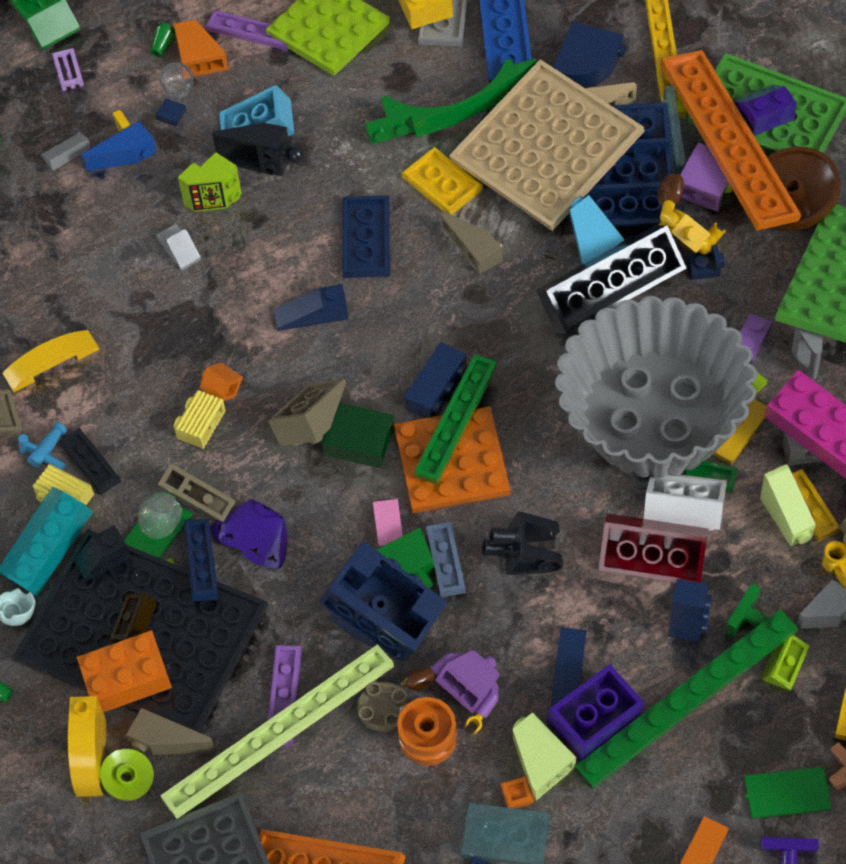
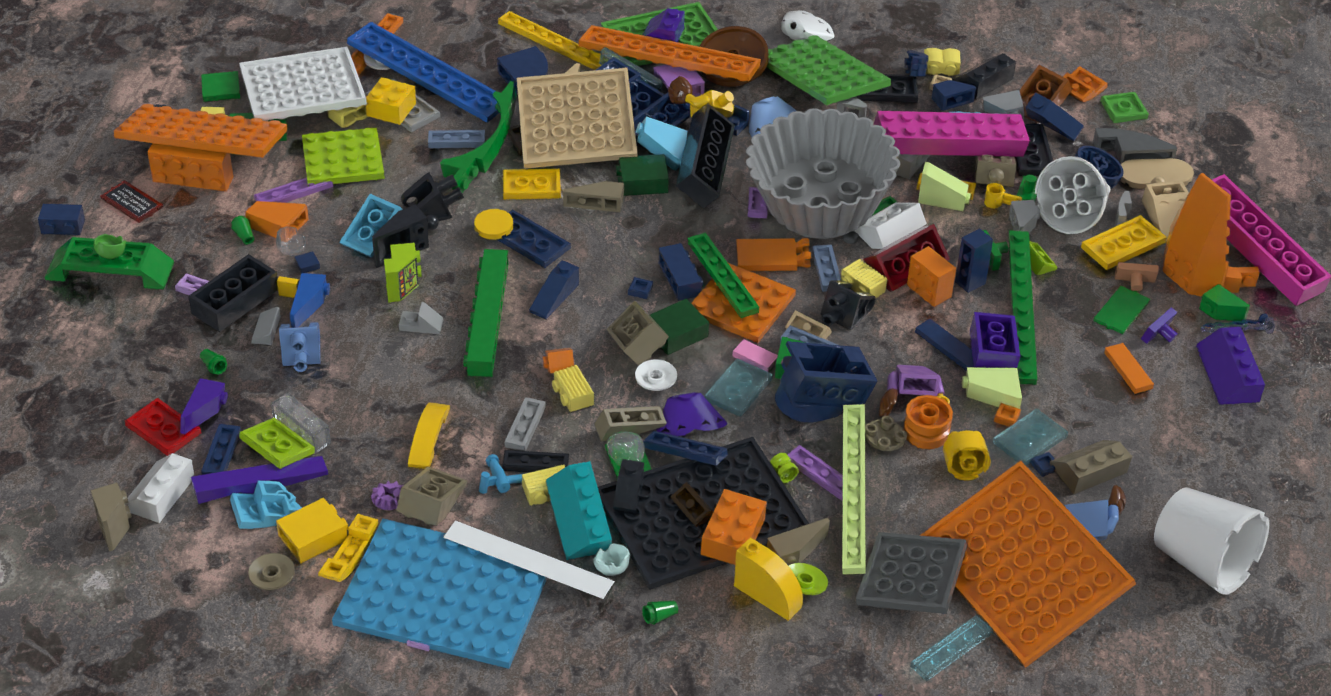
camera: 55 degrees left, 15 degrees down
none -> black brick [188,254,278,332]
none -> medium blue piece [279,322,321,372]
none -> black piece [401,172,464,221]
none -> sand blue plate [428,130,485,149]
none -> green brick [463,249,509,377]
none -> yellow tile [474,209,513,240]
none -> light grey plate [505,397,546,451]
none -> dark green brick [616,154,669,196]
none -> dark blue tile [628,277,653,299]
none -> white dish [635,359,677,391]
none -> clear light blue tile [705,358,773,417]
none -> orange tile [736,238,811,271]
none -> light blue piece [749,96,797,137]
none -> lime wheel [770,453,799,483]
none -> tan slope [785,310,832,339]
none -> sand blue plate [812,245,841,292]
none -> light yellow brick [841,259,887,298]
none -> orange brick [907,246,956,307]
none -> yellow brick [943,430,991,481]

